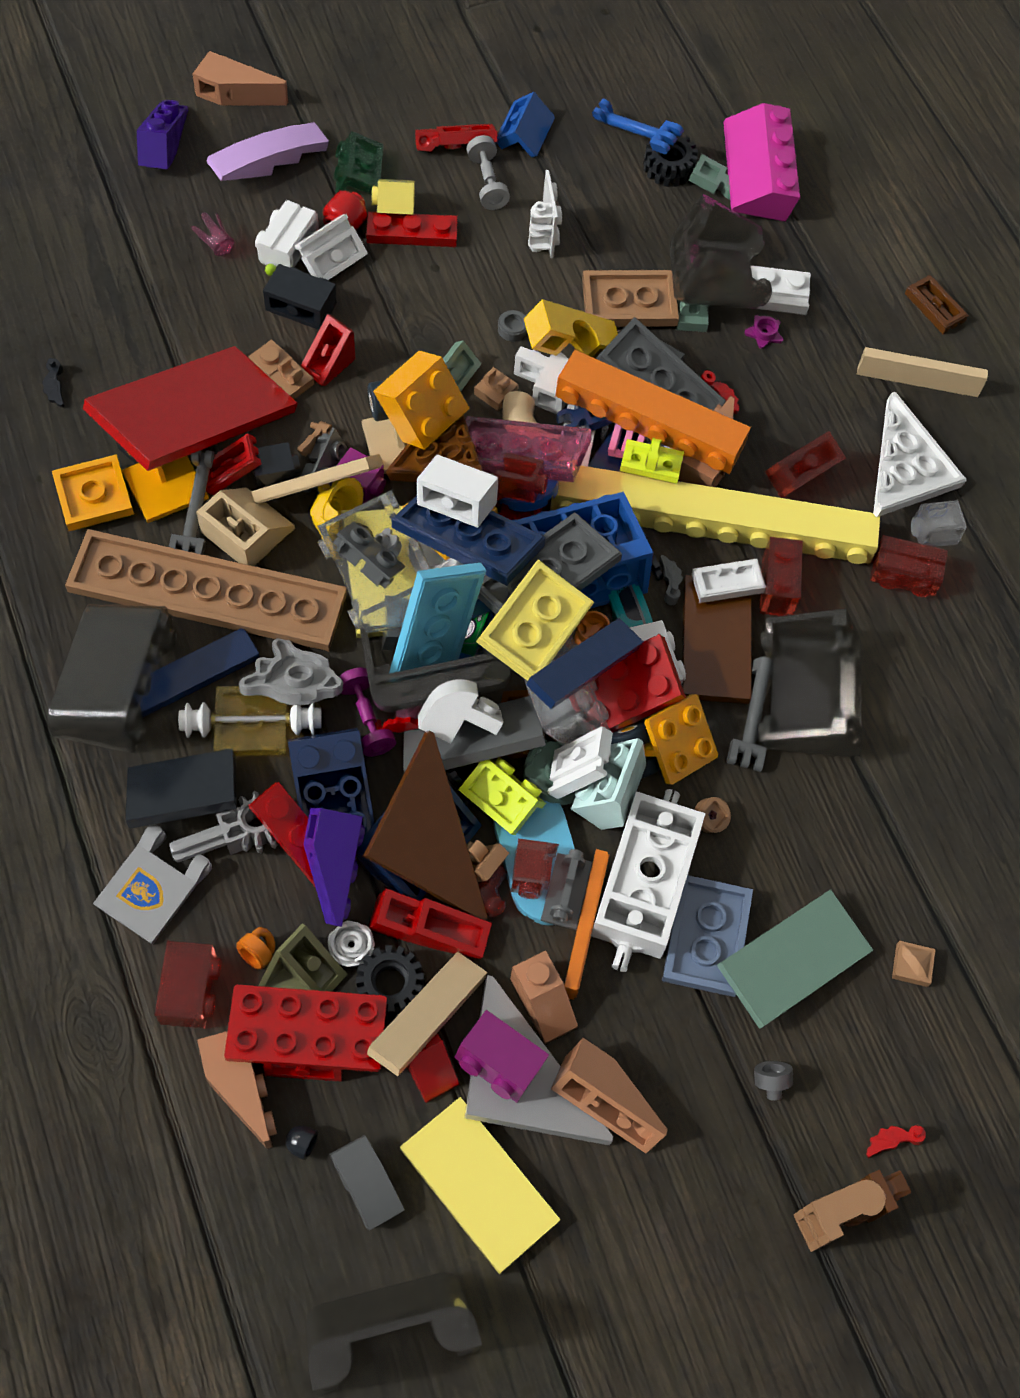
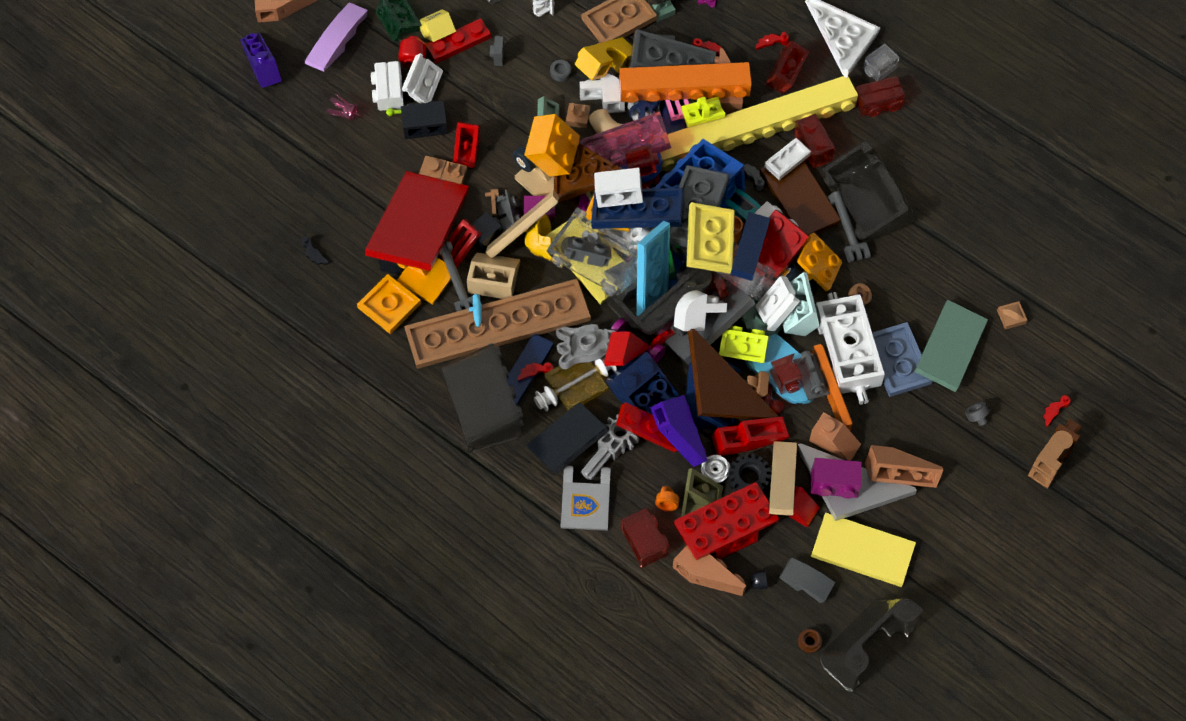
camera: 25 degrees left, 0 degrees up
none -> medium azure helmet [469,294,482,327]
none -> dark grey plate [490,36,504,66]
none -> red piece [518,362,553,381]
none -> red slope [604,332,648,366]
none -> clear red tile [710,273,728,299]
none -> red piece [755,32,790,50]
none -> reddish brown plate [798,629,822,653]

